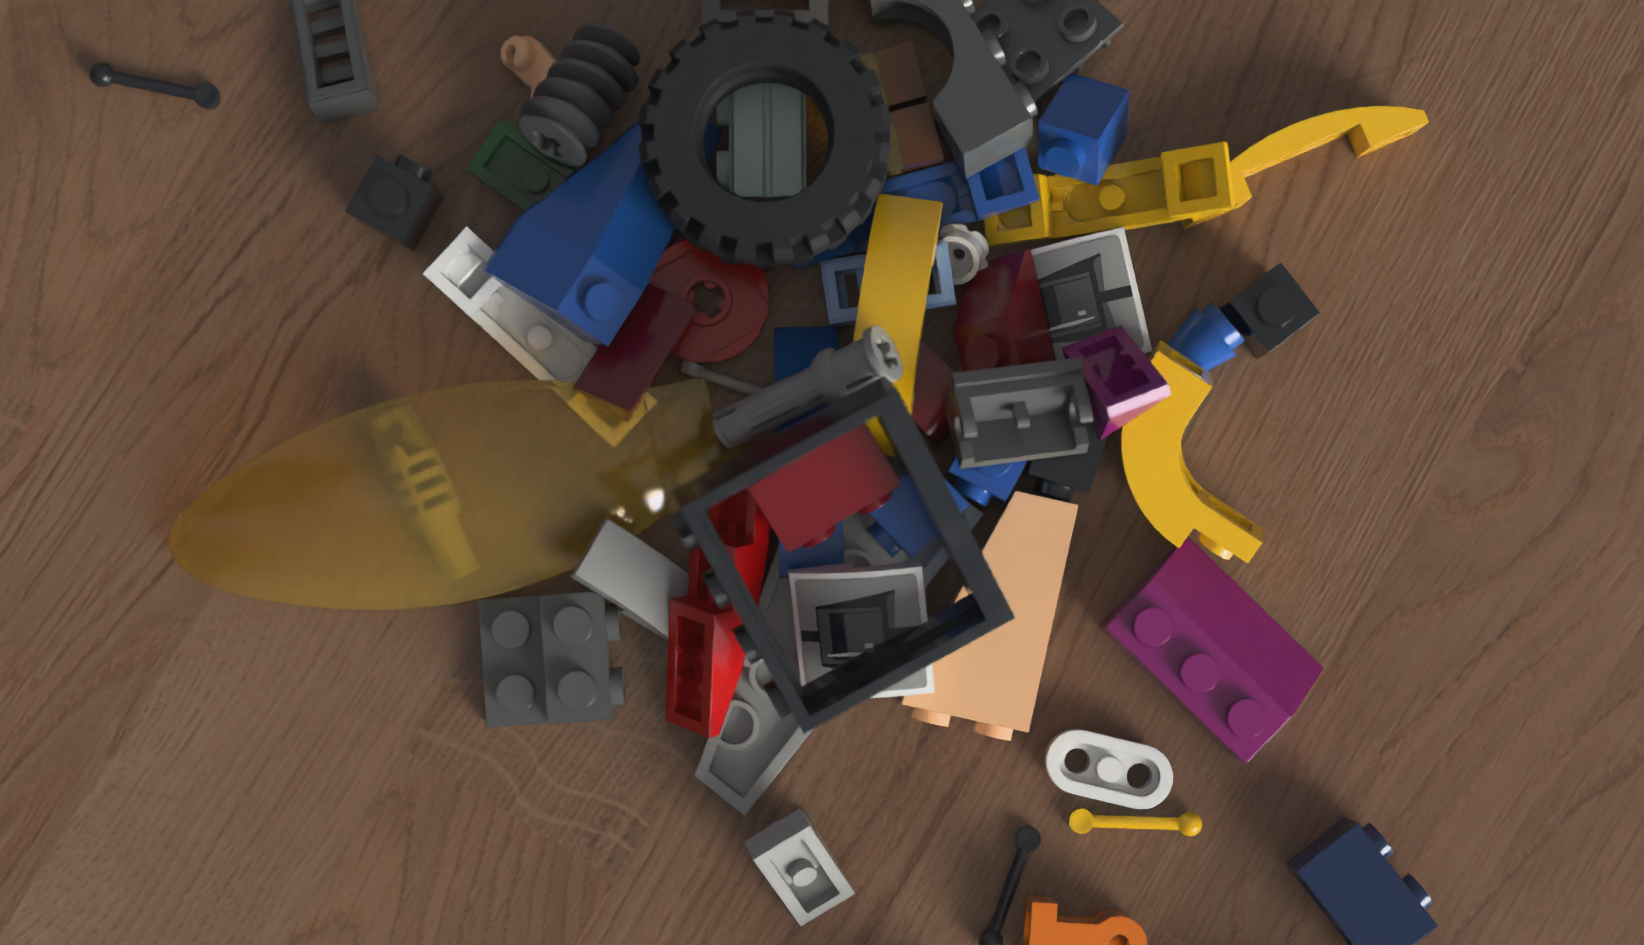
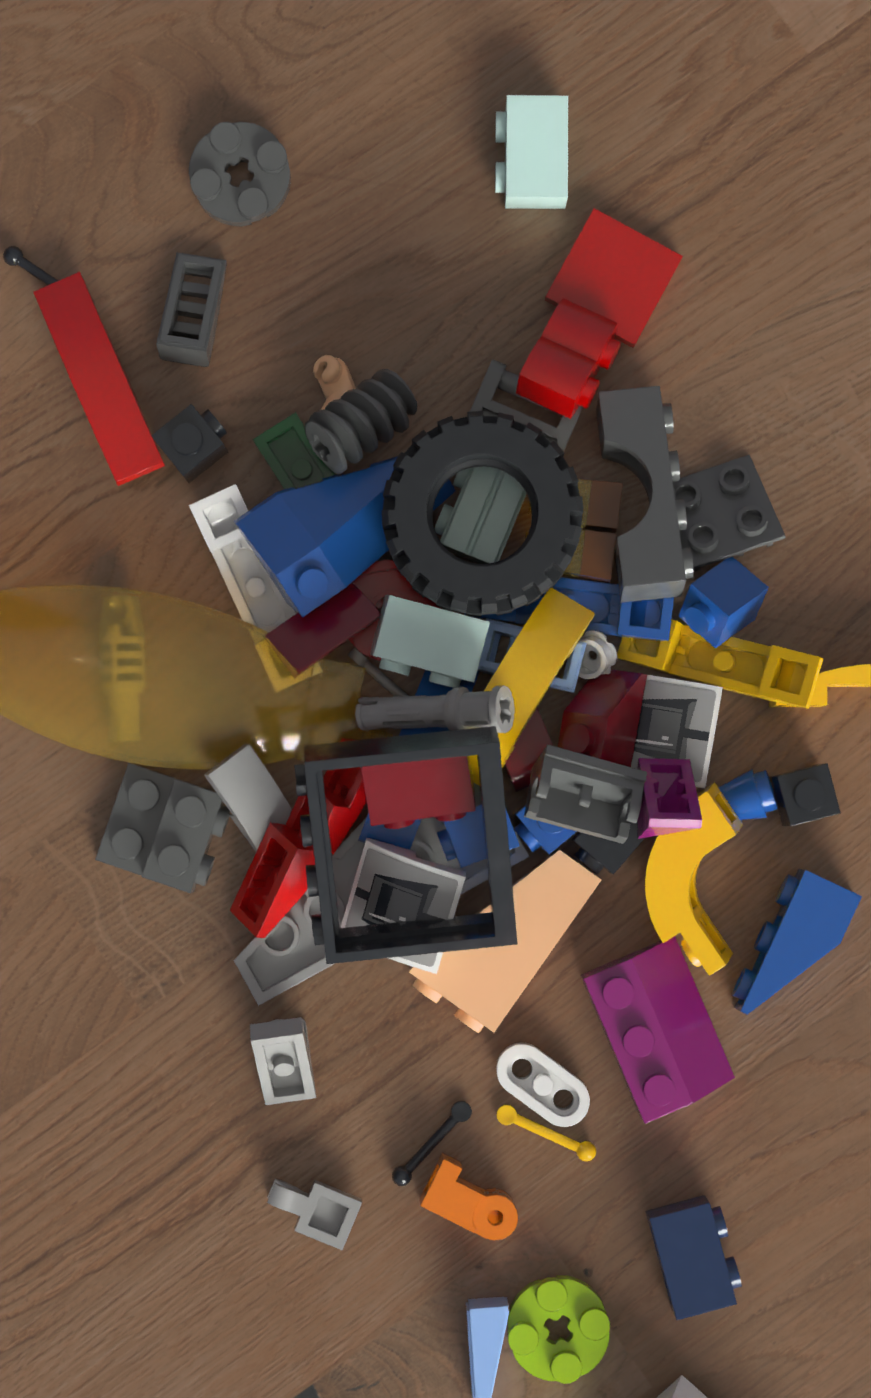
camera: 25 degrees right, 0 degrees up
none -> red slope [33,271,165,486]
none -> light aqua brick [370,595,490,688]
none -> blue slope [732,869,862,1015]

